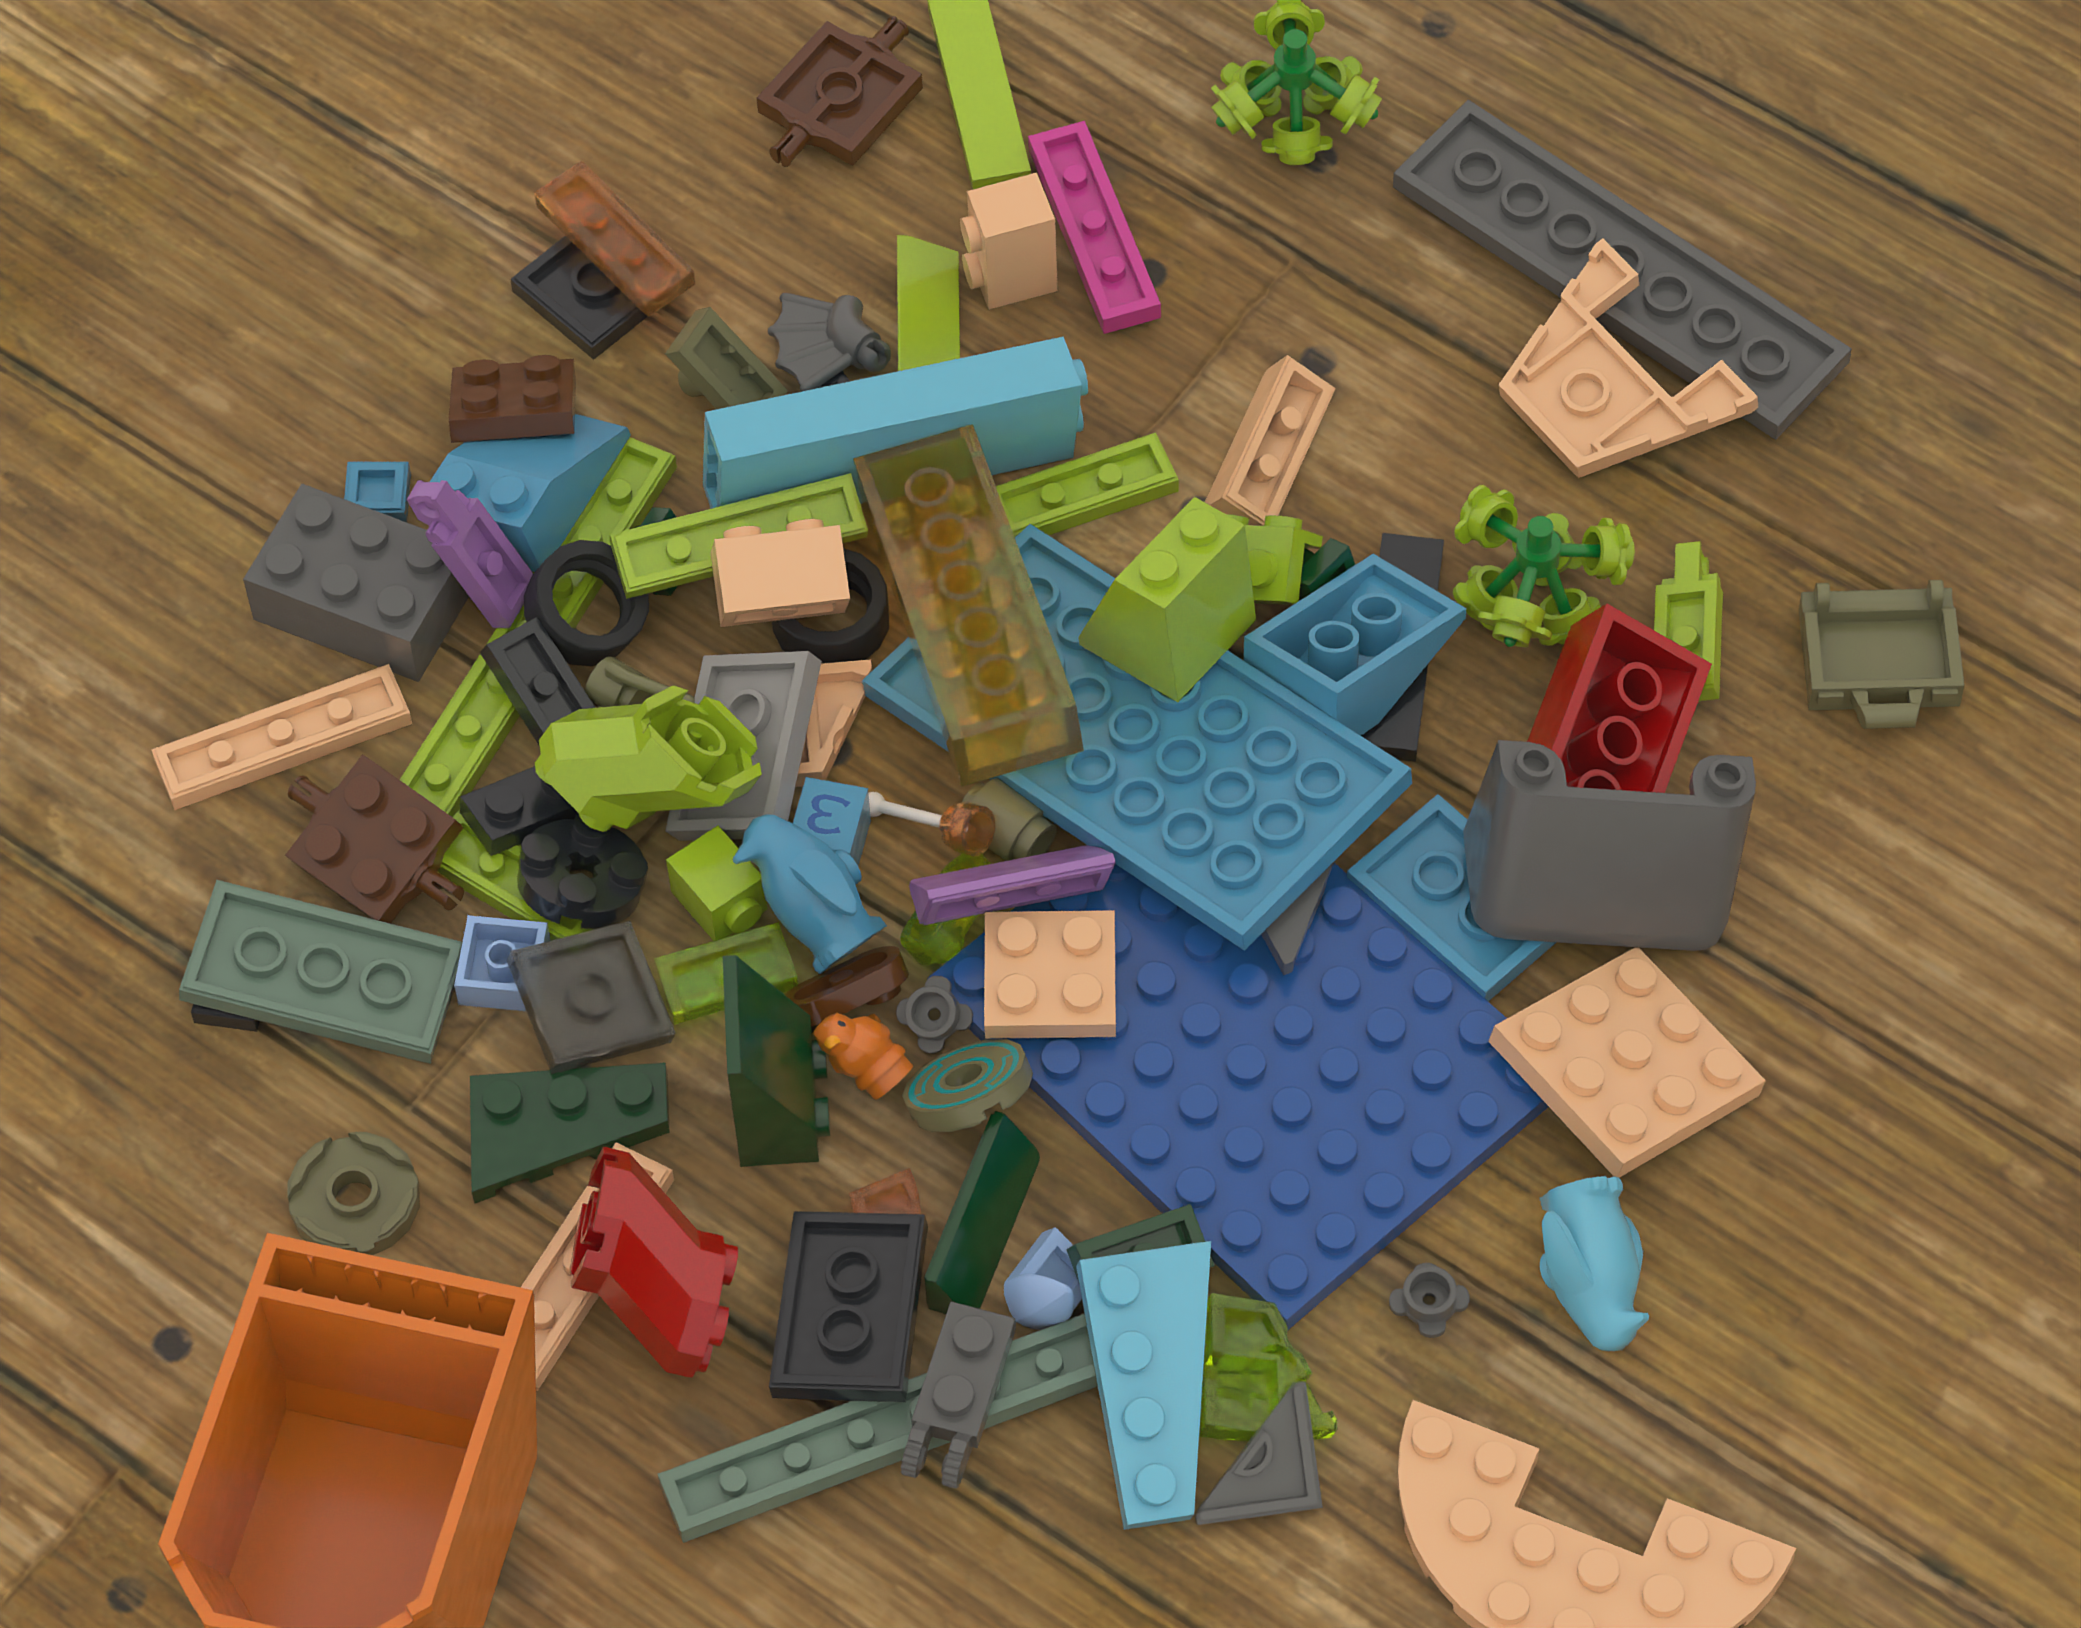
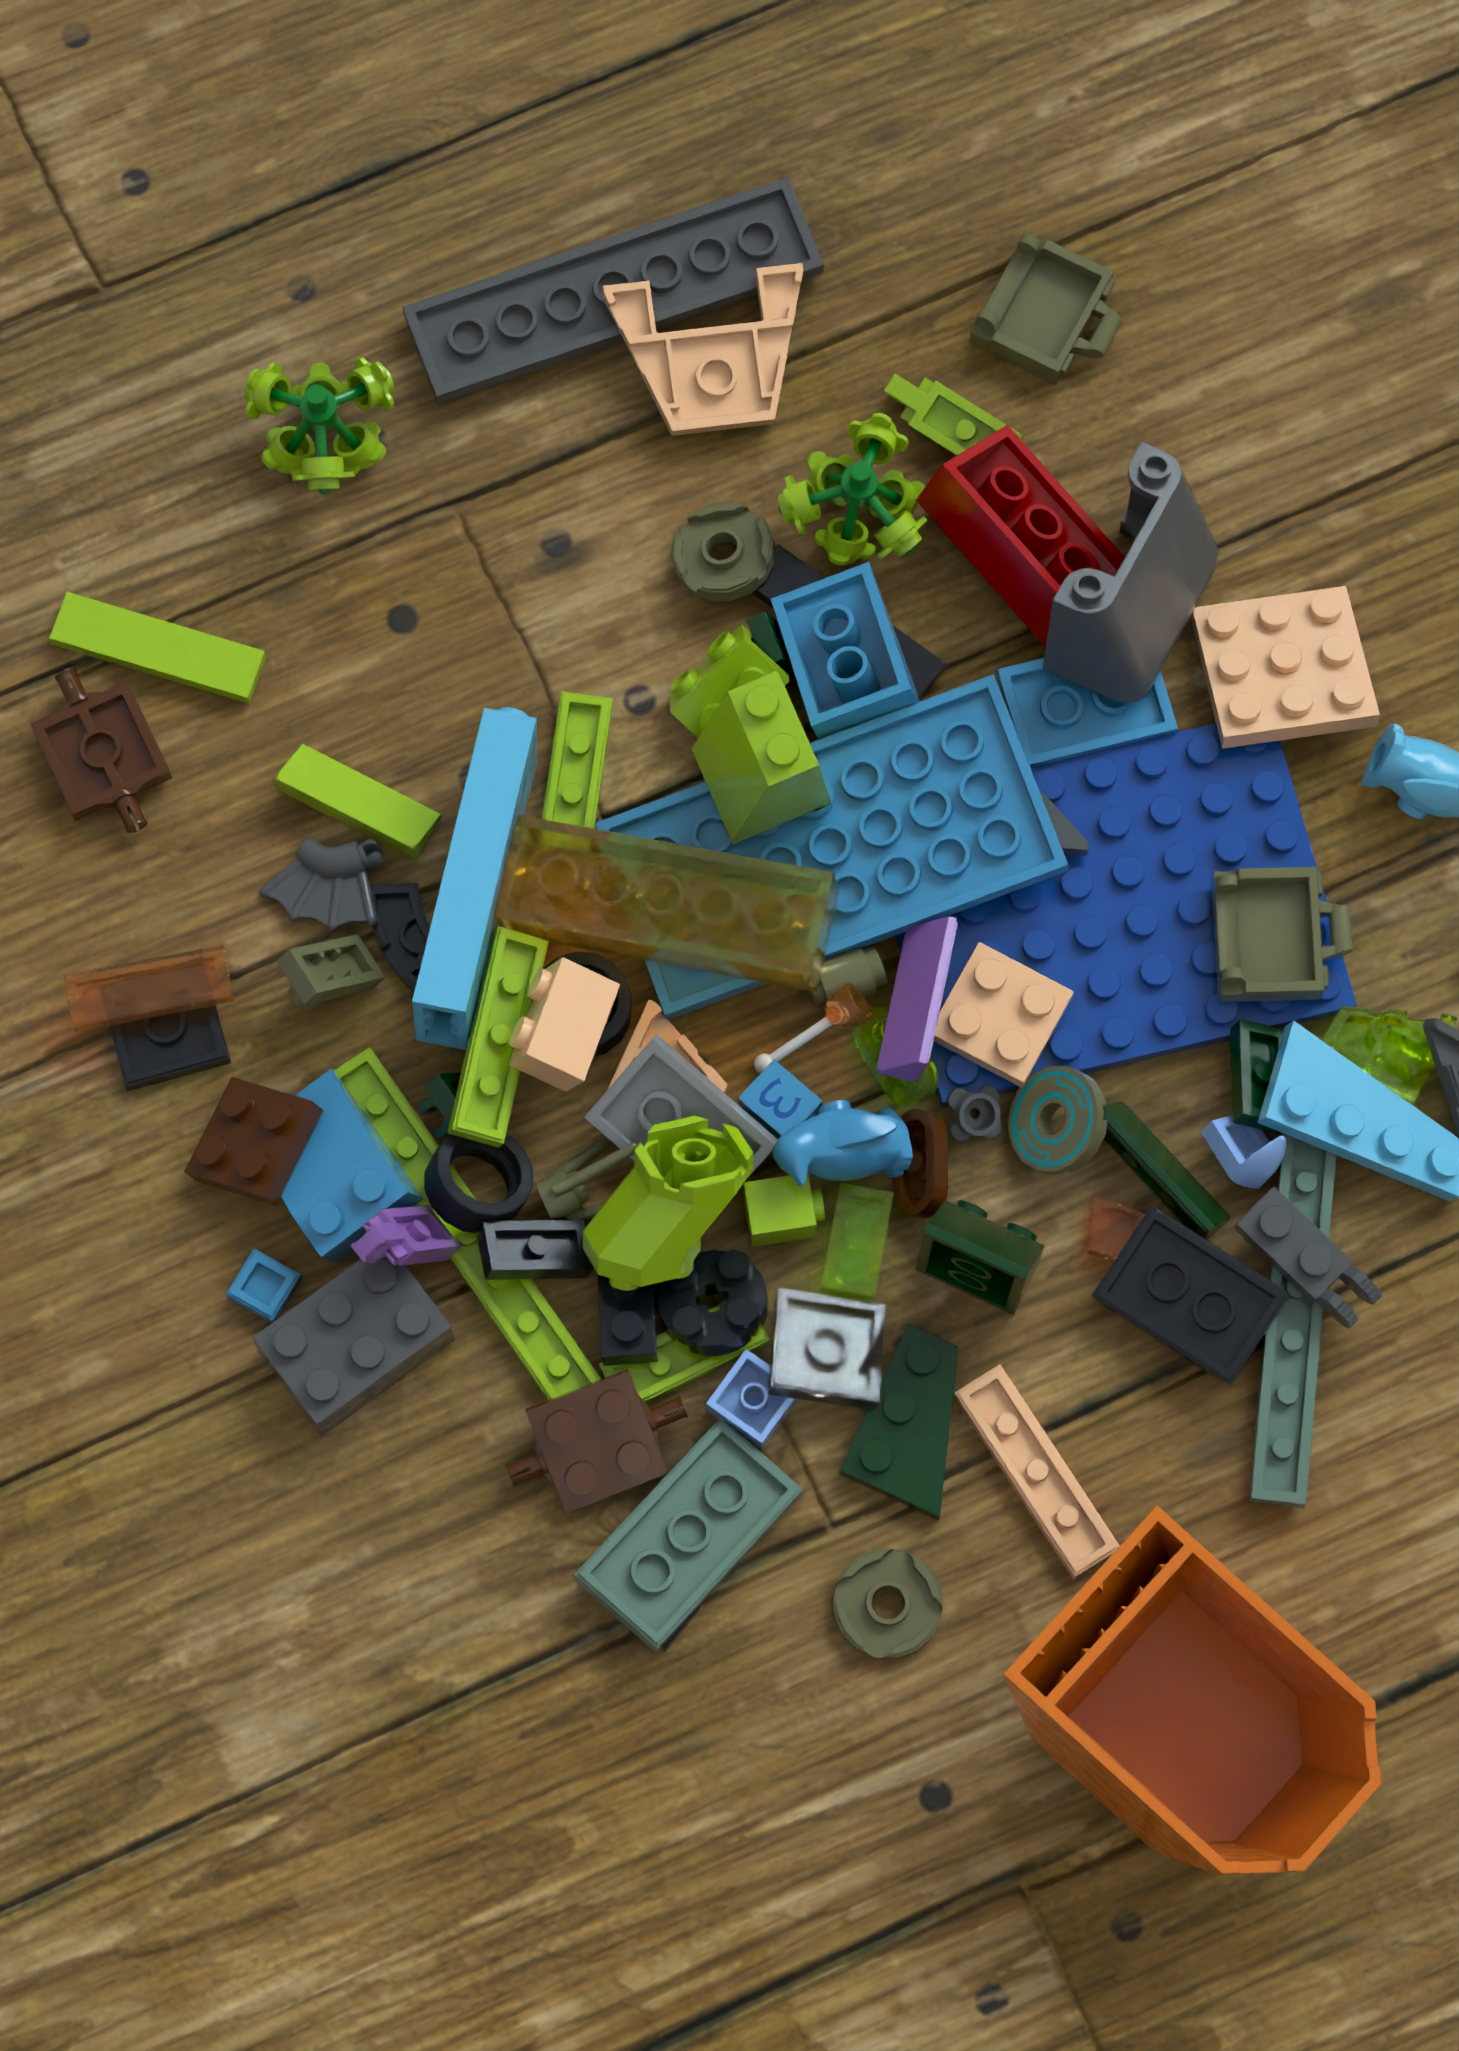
camera: 65 degrees left, 15 degrees up
light nougat tile [151,664,412,810] -> none
red brick [570,1147,738,1378] -> none
orange animal [813,1013,914,1100] -> none
light nougat brick [960,173,1057,310] -> none
dark pink plate [1028,121,1161,334] -> none
light nougat slope [1205,355,1336,526] -> none
dark grey plate [1389,1263,1470,1338] -> none
none -> olive tile [671,503,776,602]
none -> olive piece [1211,867,1352,1002]

